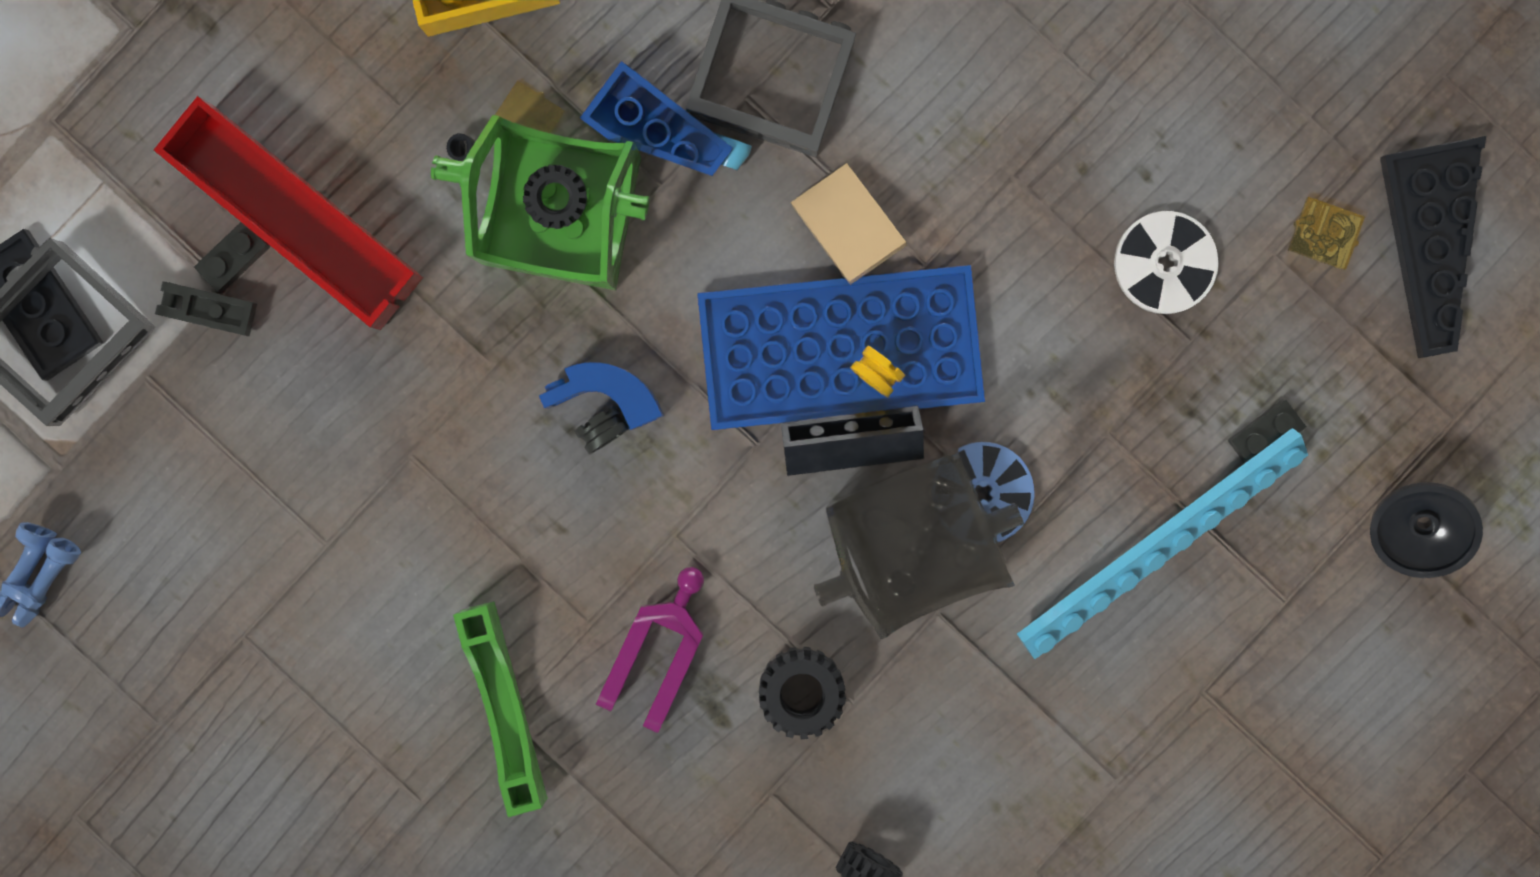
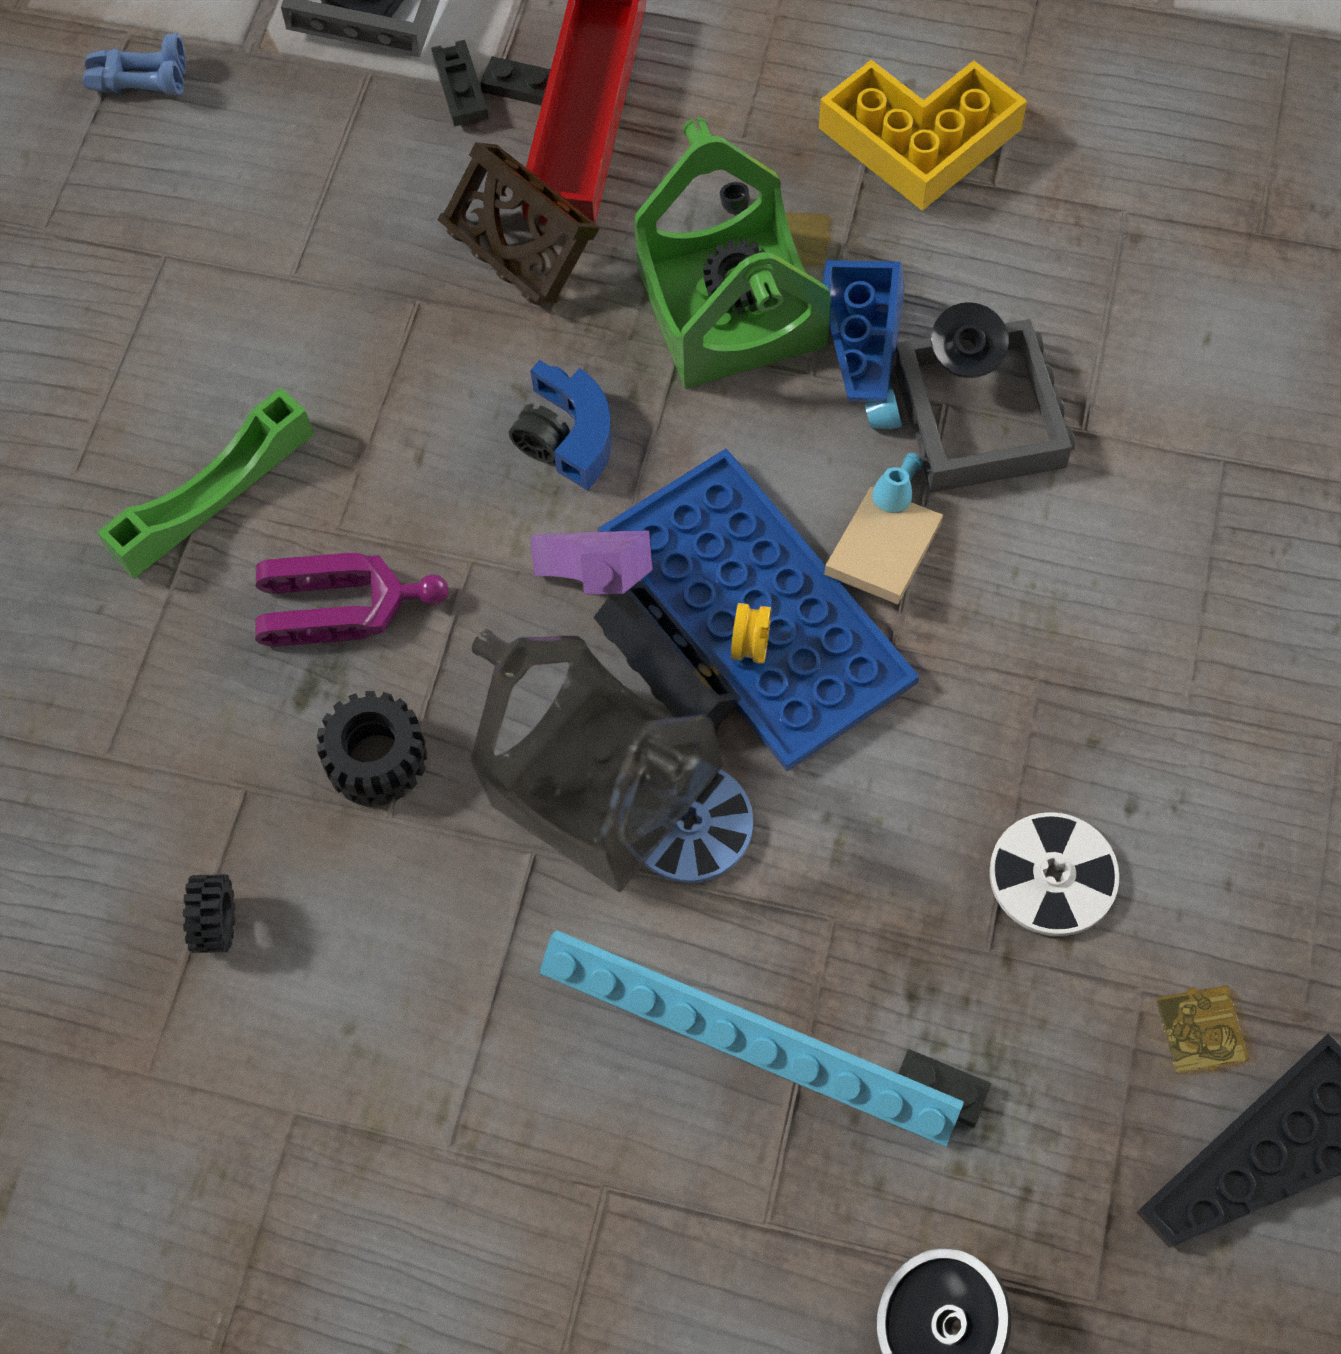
camera: 65 degrees right, 25 degrees down
none -> dark brown fence [437,142,600,305]
none -> medium lavender arch [530,531,653,594]
none -> medium azure bar [872,453,923,513]
none -> black dish [931,302,1009,378]

